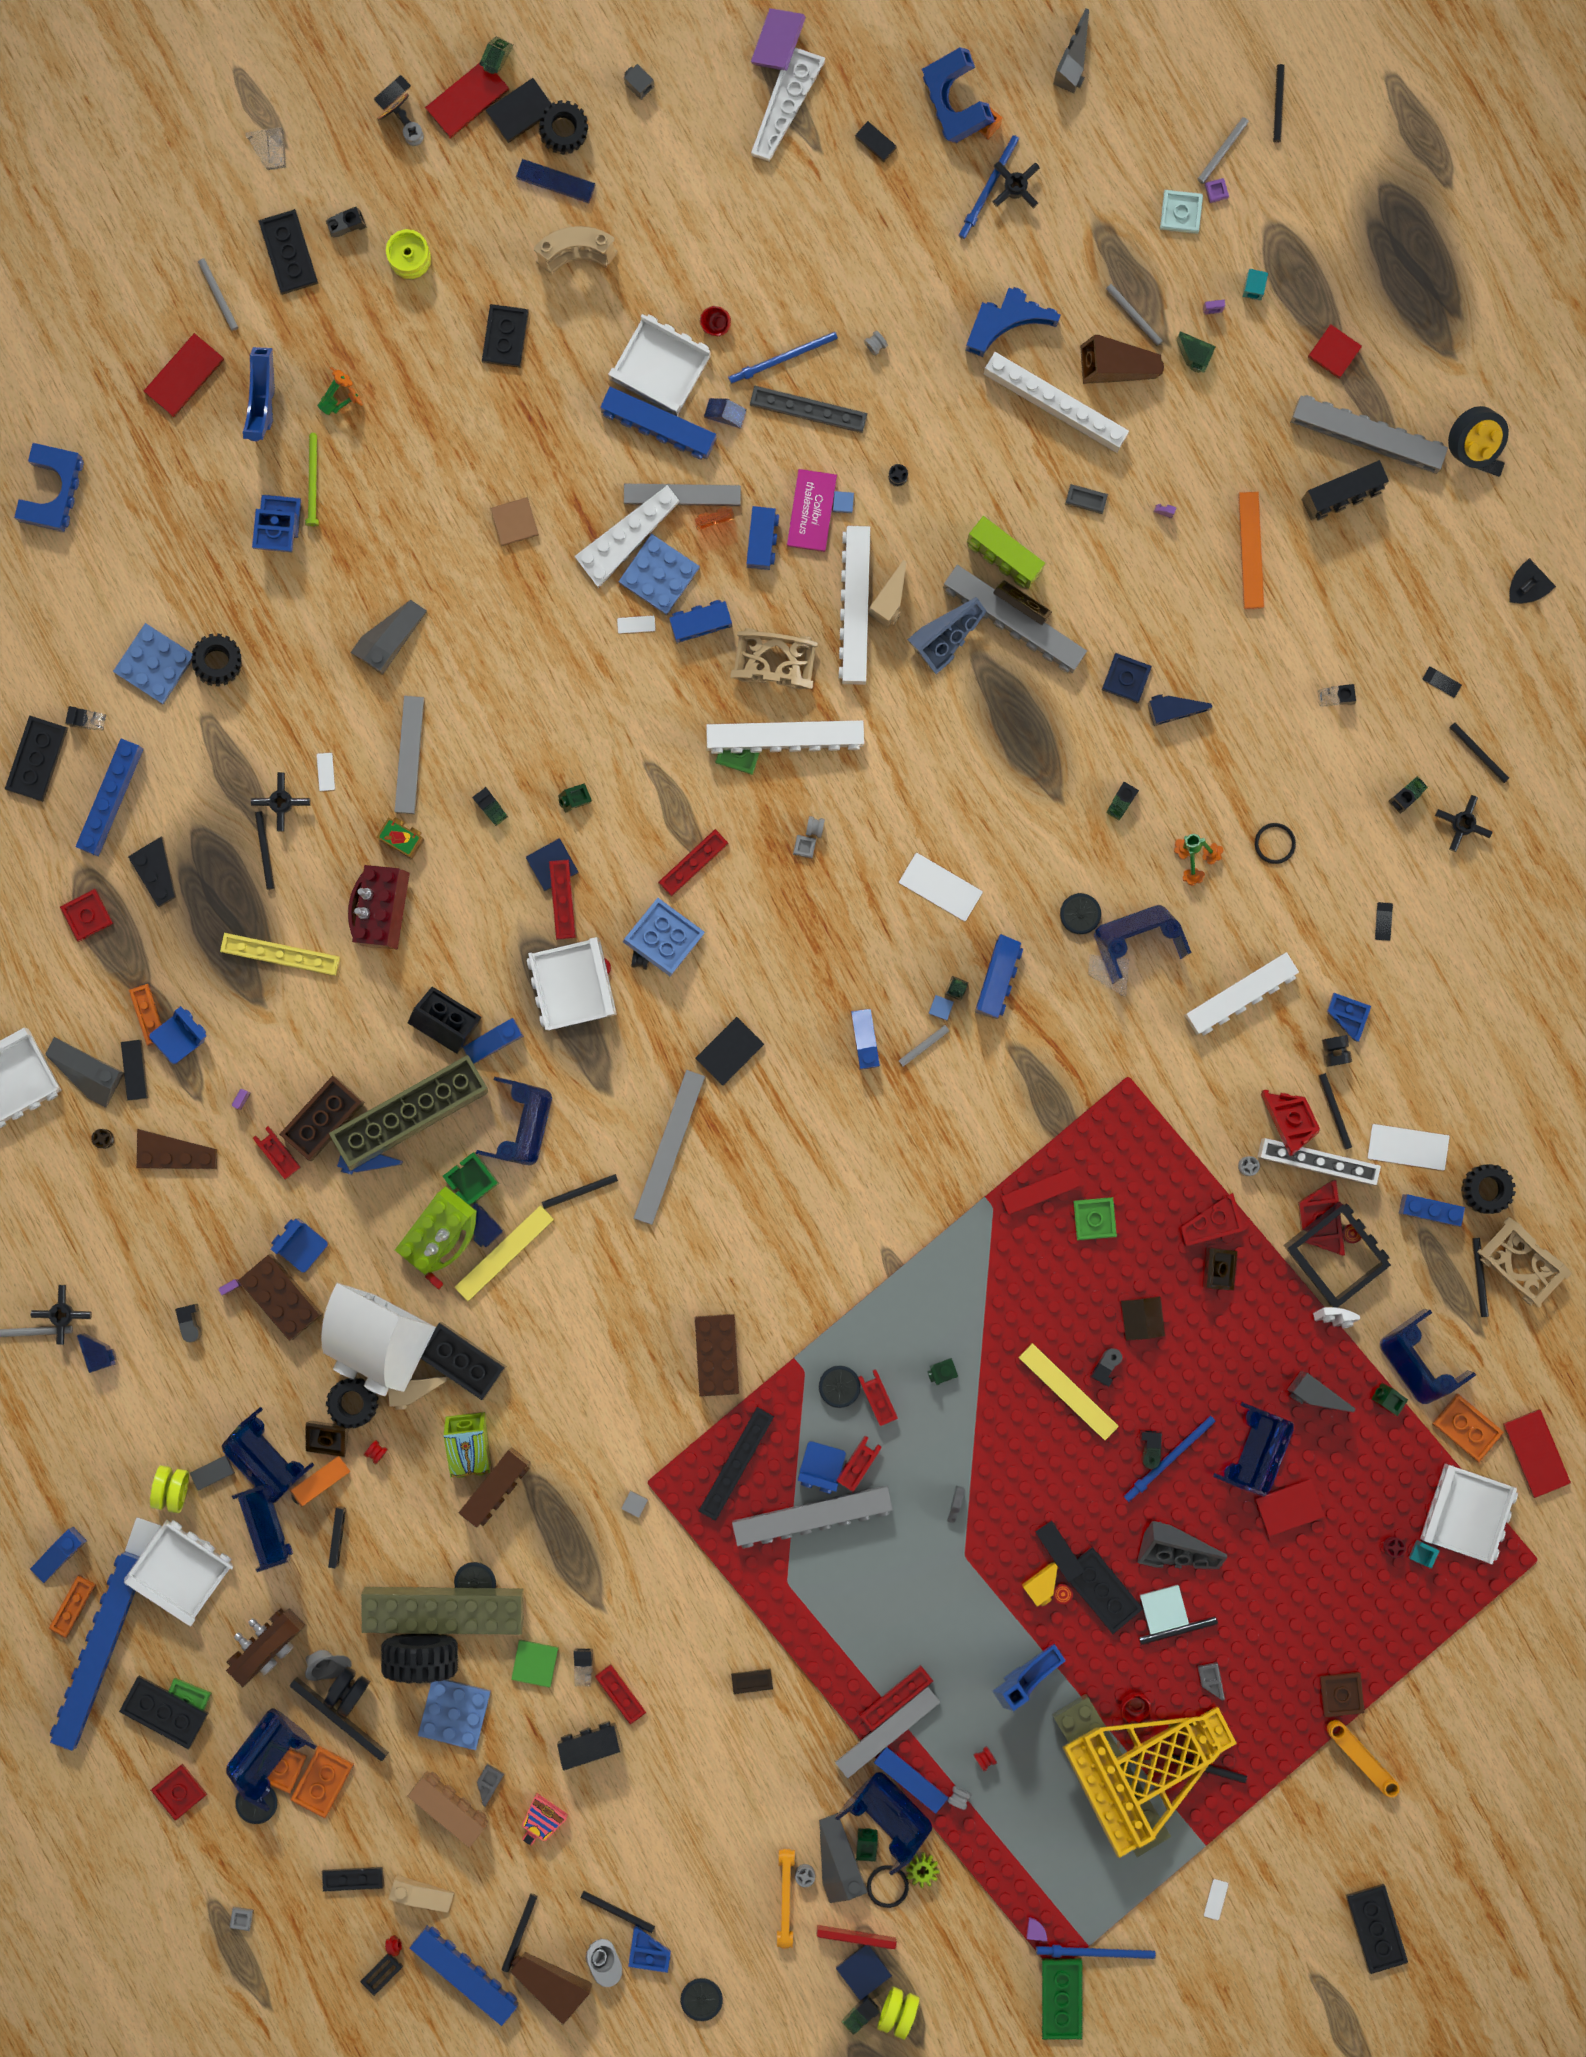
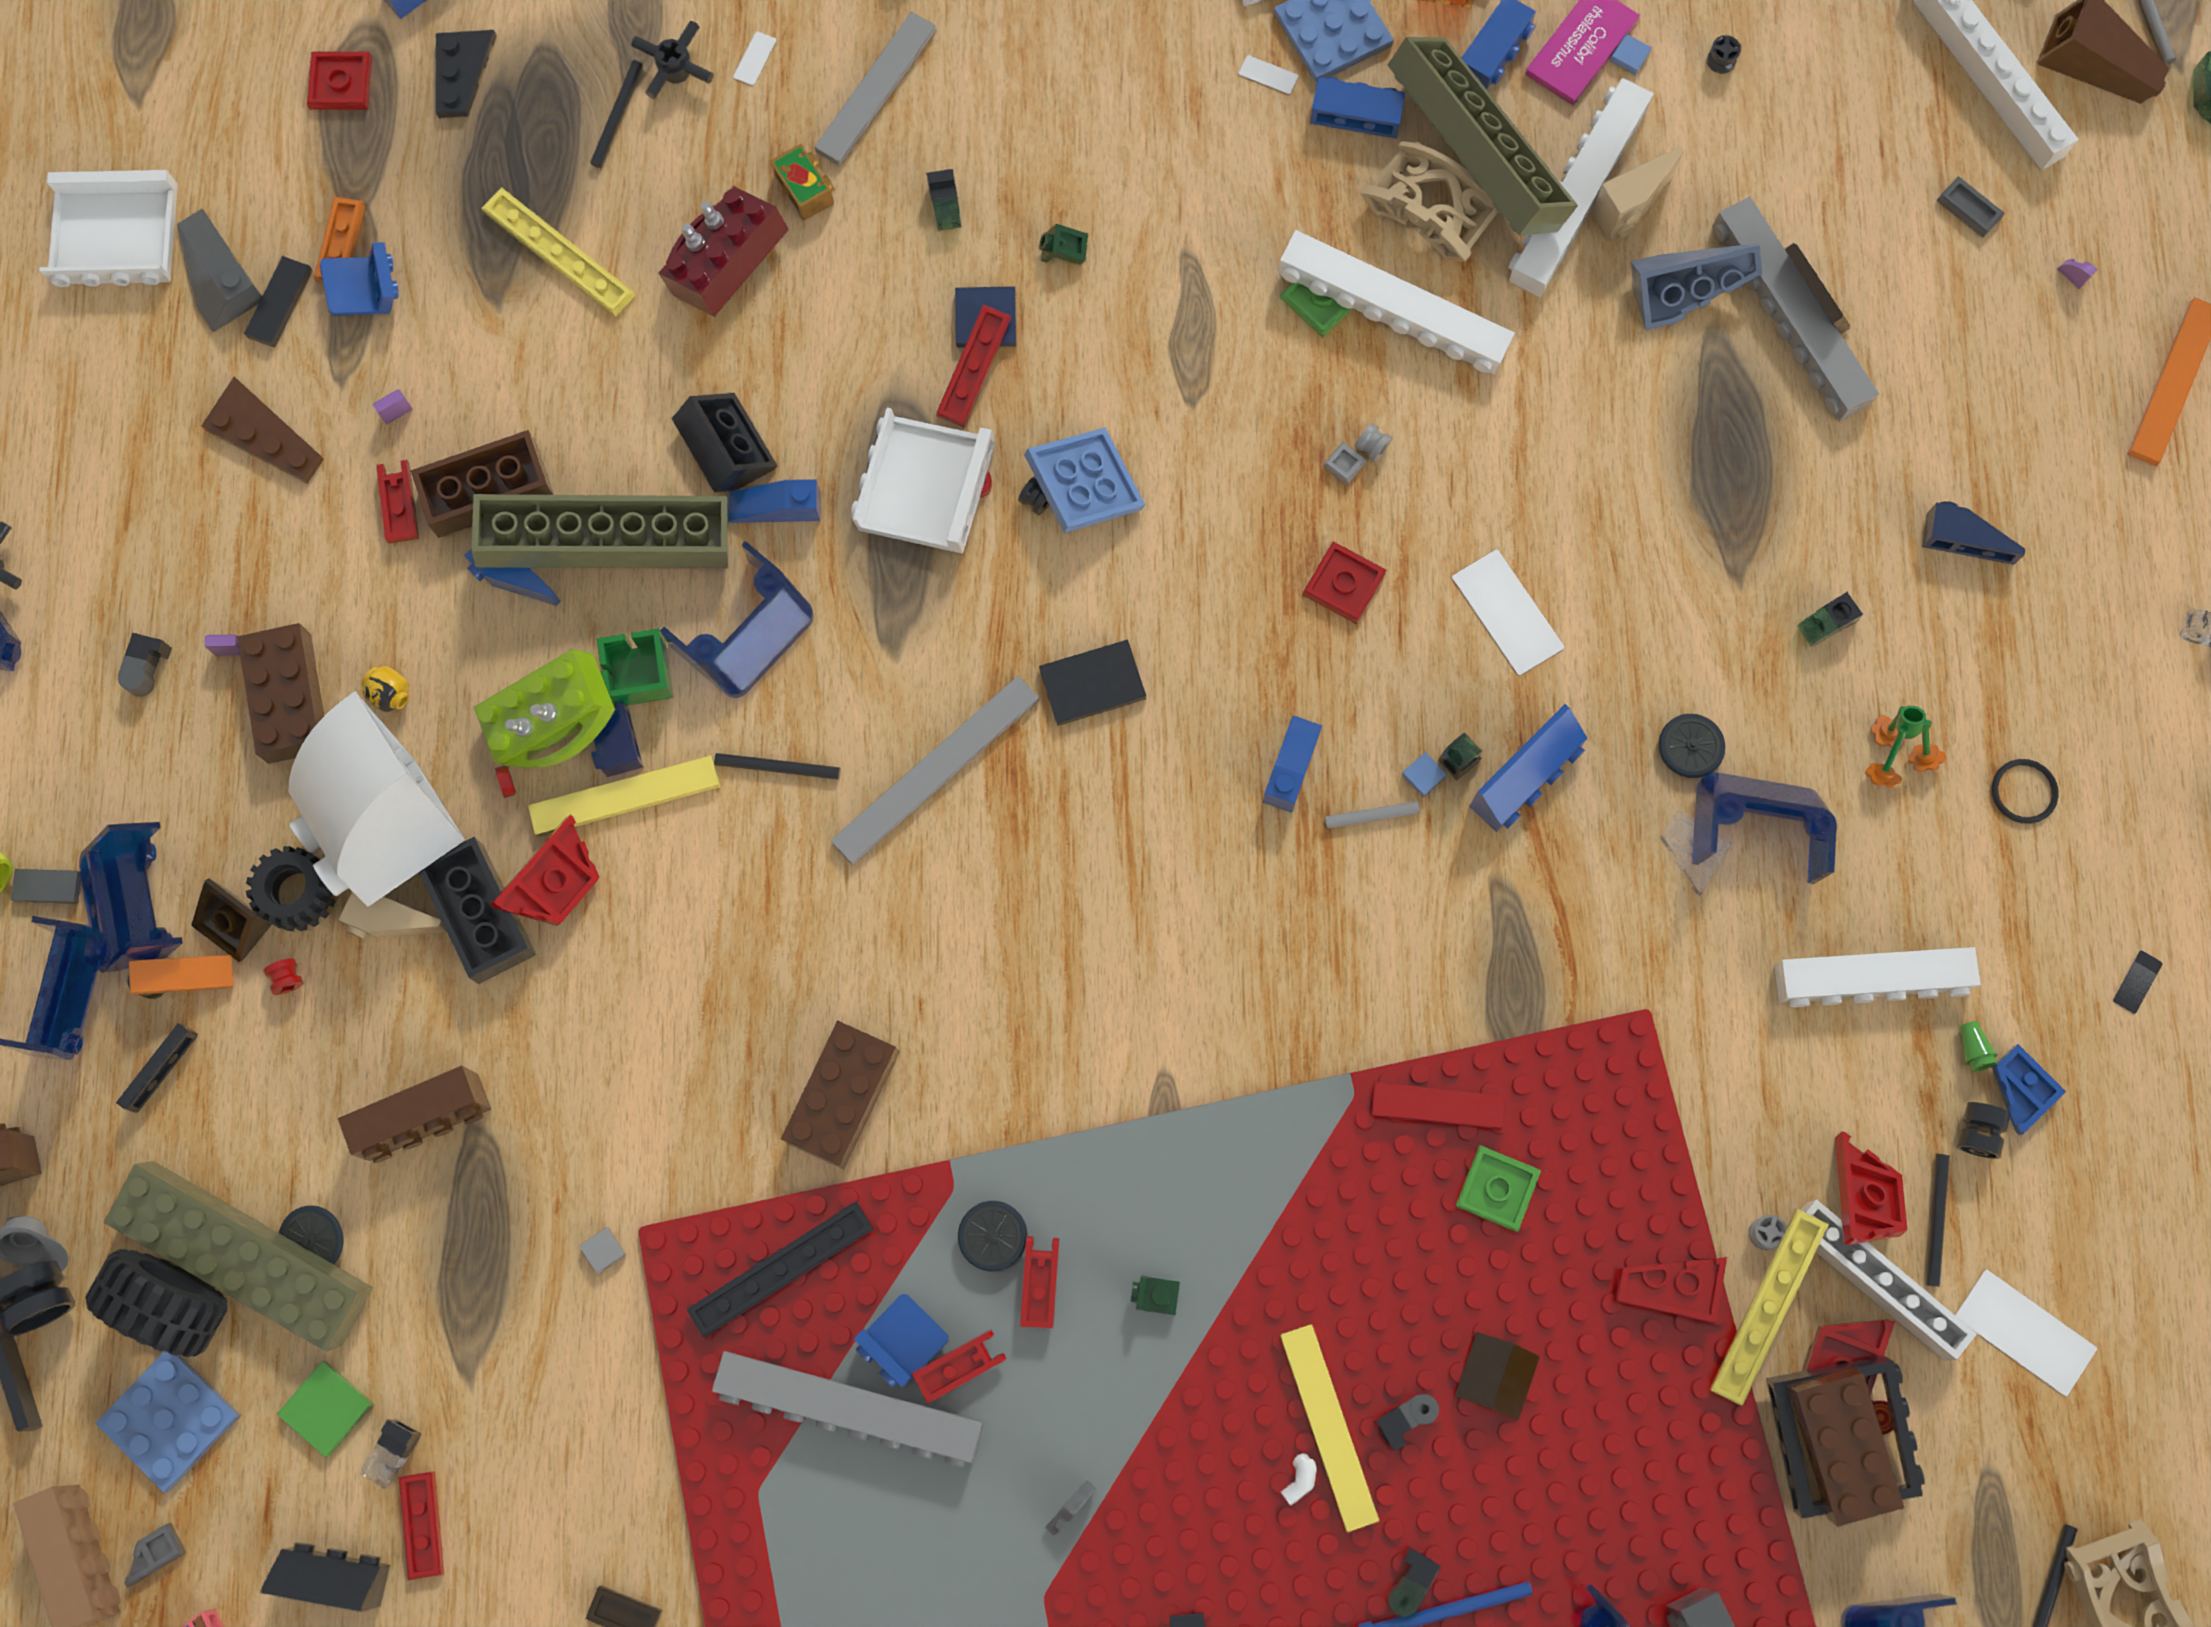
camera: 30 degrees right, 10 degrees down
dark brown wheel [91,1129,114,1149] -> none
blue bracket [271,1218,328,1272] -> none
lime slope [443,1412,491,1478] -> none
red tile [658,829,729,897] -> none
lime brick [967,516,1045,589] -> none
dark blue tile [1102,653,1152,703] -> none
dark brown slope [1203,1248,1237,1291] -> none
white slope [1313,1307,1360,1328] -> none
blue brick [1398,1194,1465,1226] -> none
black tyre [1461,1164,1516,1214] -> none
none -> yellow head [361,665,410,712]
none -> red wing [490,814,600,926]
none -> white arm [1281,1454,1317,1506]
none -> red tile [1303,541,1387,624]
none -> olive brick [1387,37,1578,235]
none -> light yellow tile [1710,1209,1829,1406]
none -> reddish brown brick [1787,1367,1904,1527]
none -> bright green cone [1959,1021,1998,1072]

